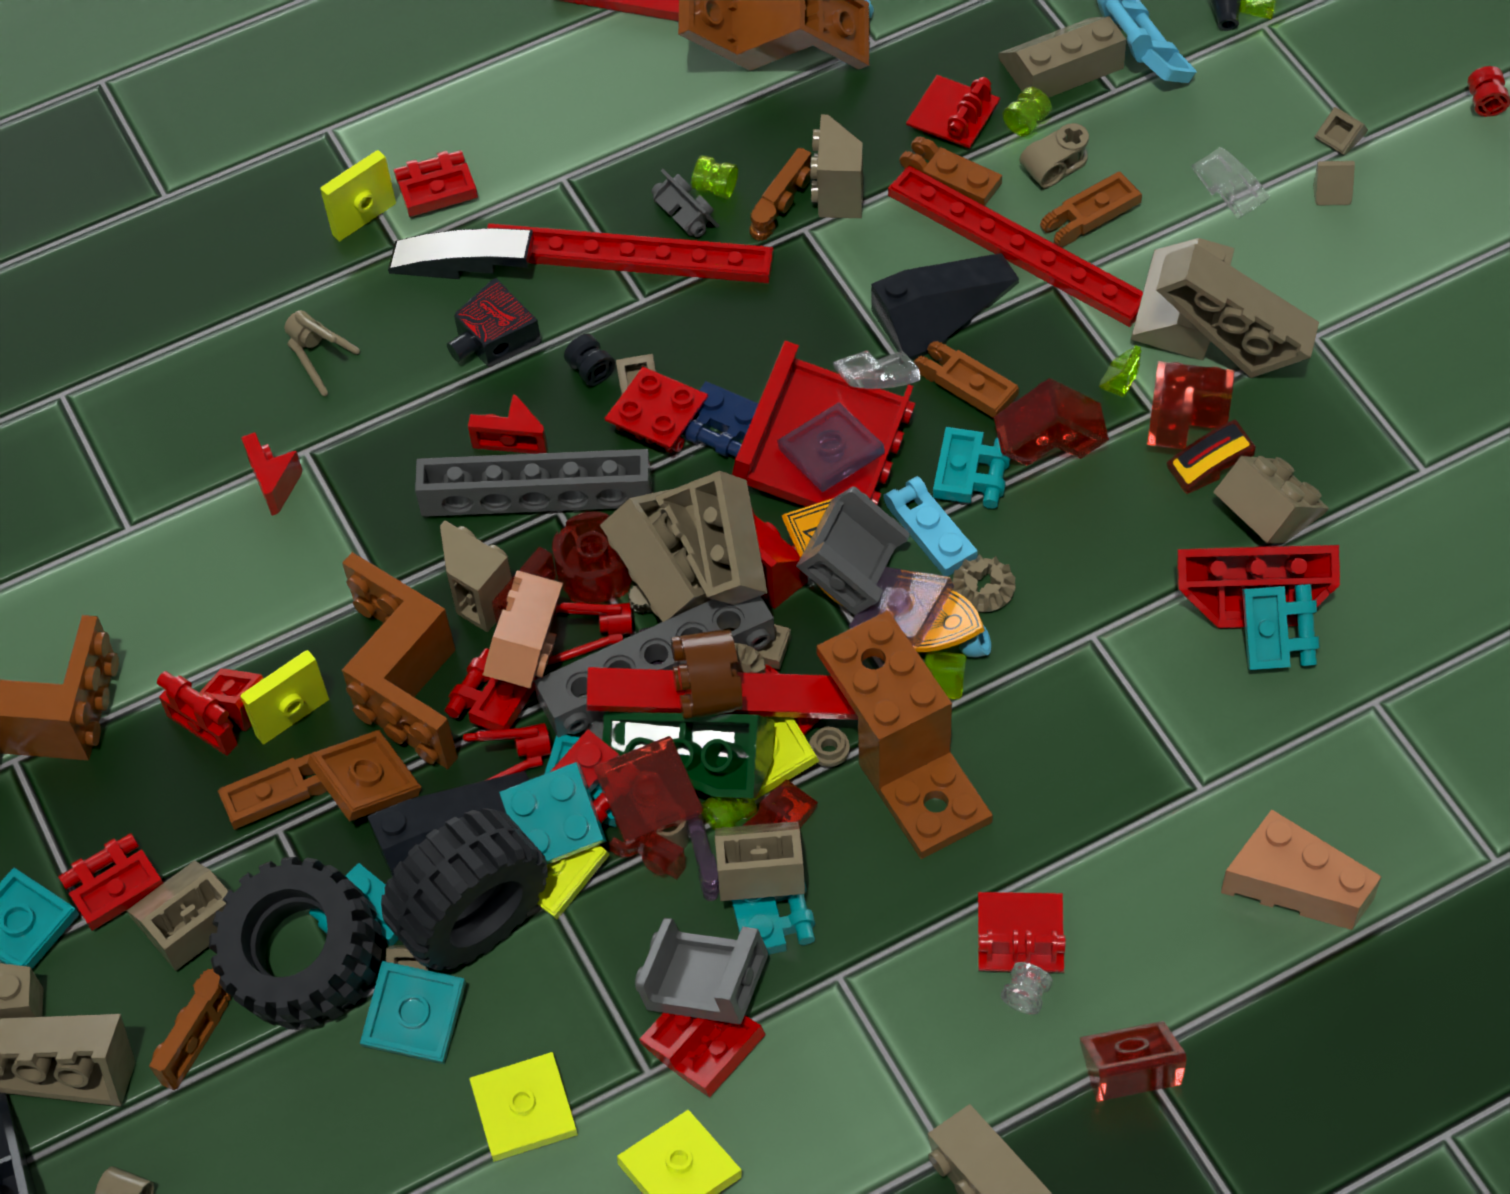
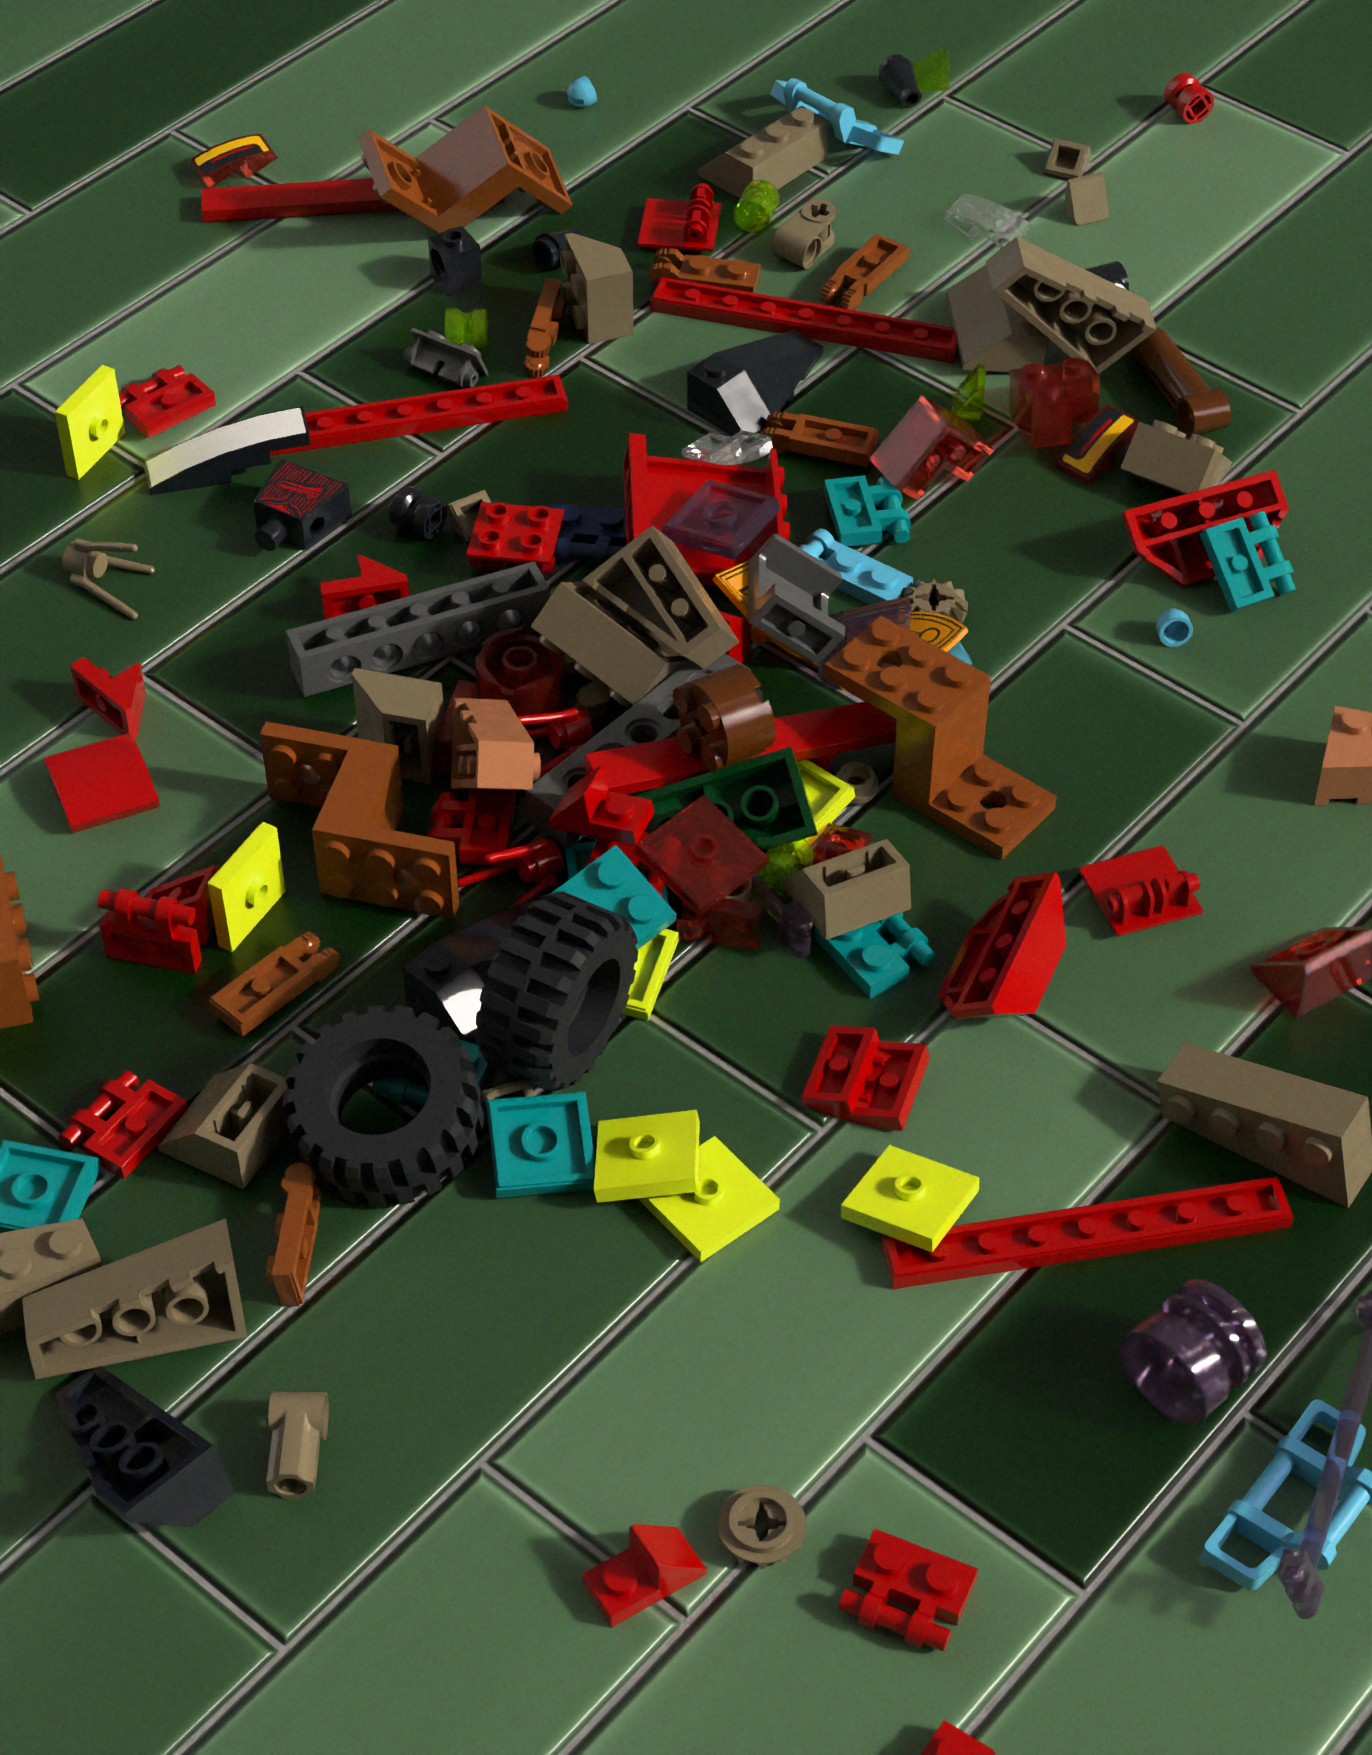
camera: 25 degrees left, 10 degrees down
dark orange plate [307,730,421,821] -> none
dark grey panel [635,918,768,1024] -> none
clear wheel [1000,962,1053,1015] -> none
none -> red slope [44,732,160,834]
none -> black brick [428,226,483,296]
none -> black cone [530,227,585,271]
none -> red slope [548,765,654,845]
none -> neon yellow plate [594,1110,700,1203]
none -> red wedge [937,871,1066,1019]
none -> reddish brown piece [1085,261,1231,437]
none -> medium azure hinge [1156,608,1193,647]

